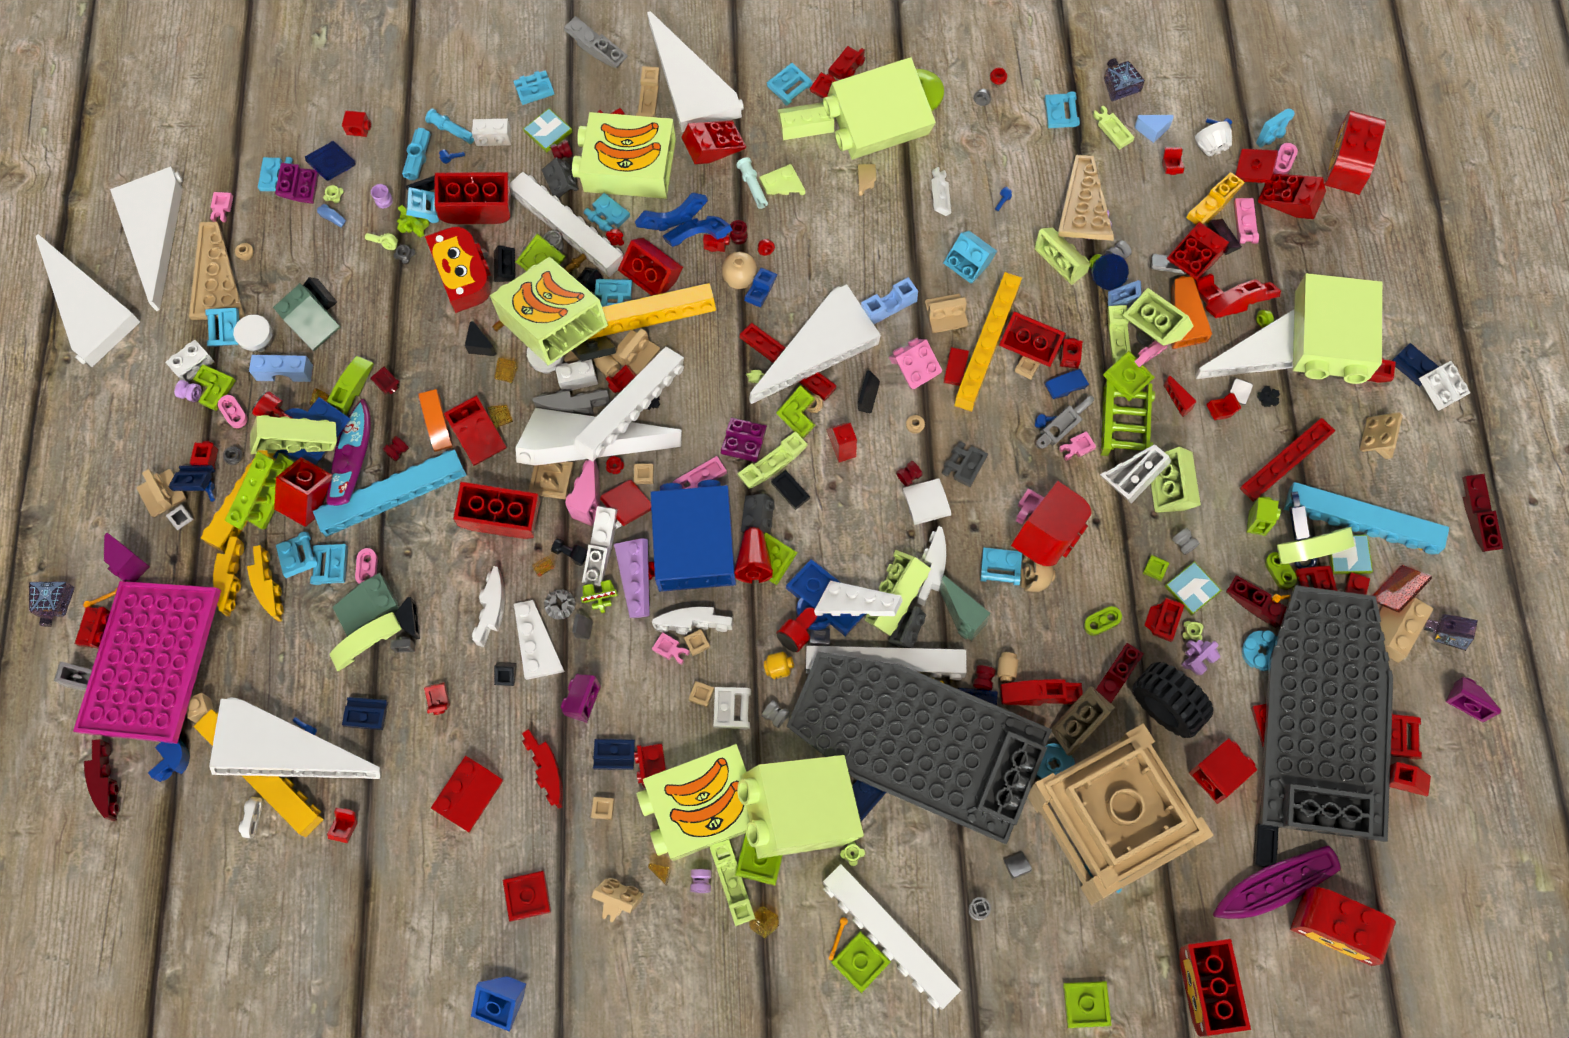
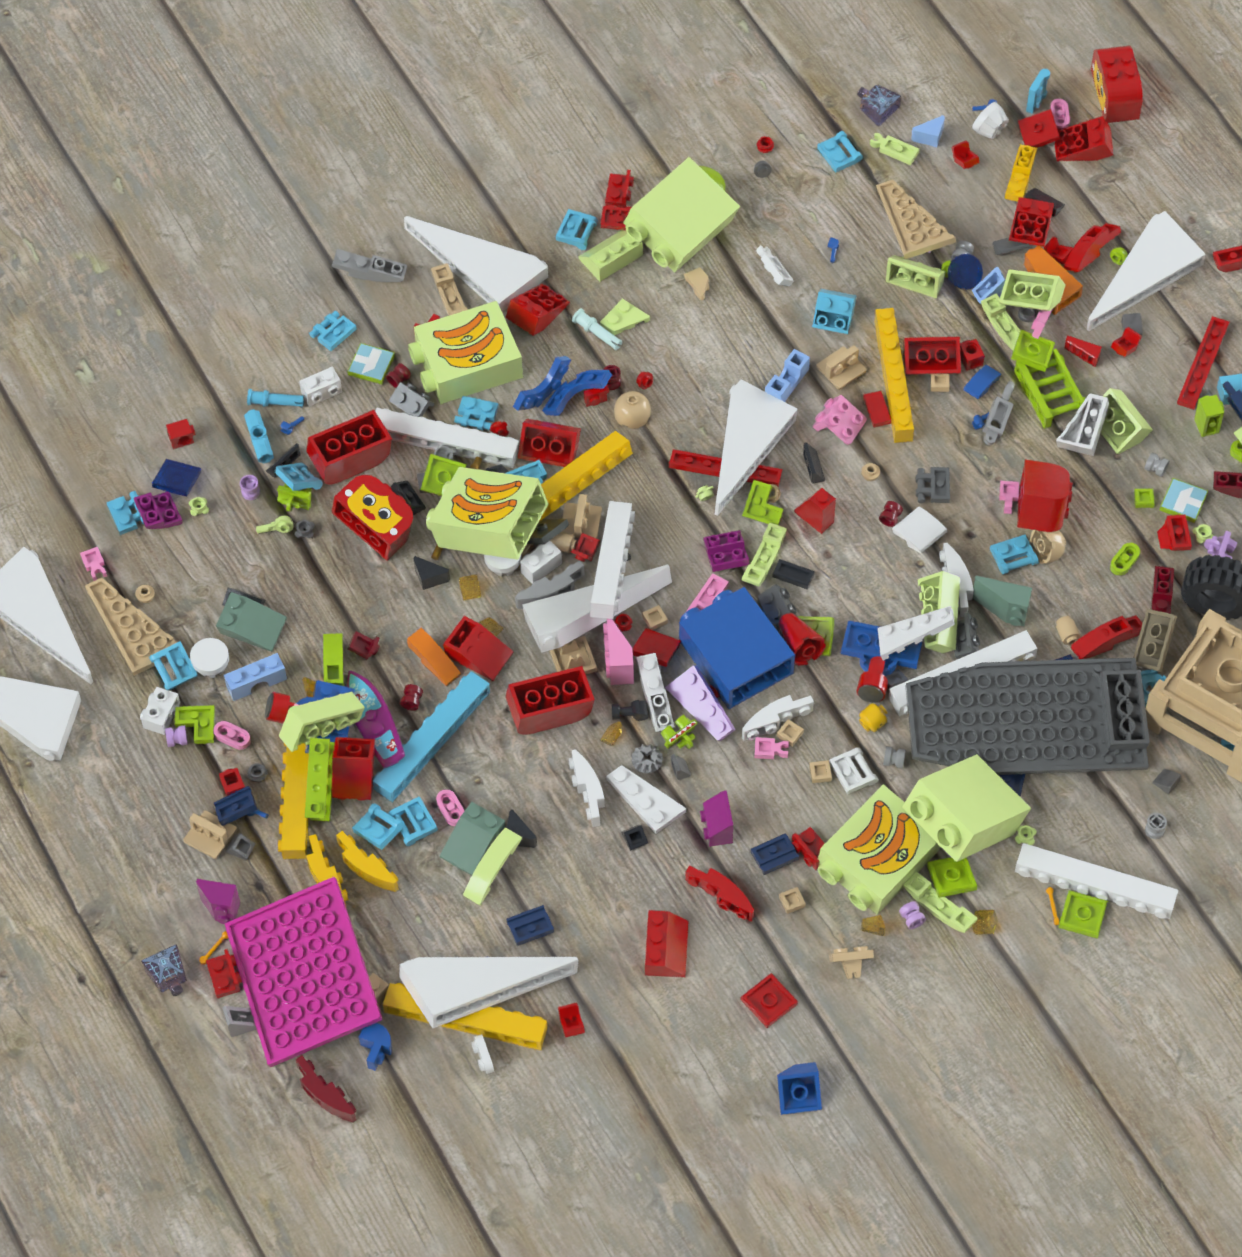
camera: 30 degrees left, 10 degrees down
medium blue arm [317,204,346,228] -> none
flat silver plate [390,637,415,653] -> none
red bracket [424,682,450,715] -> none
blue slope [744,268,777,308] -> none
dark red wheel [973,665,996,691] -> none
bright pink plate [1059,431,1096,461] -> none
bright pink plate [1234,198,1259,244] -> none
black plant [1257,386,1280,407] -> none
yellowish green brick [1293,273,1383,384] -> none

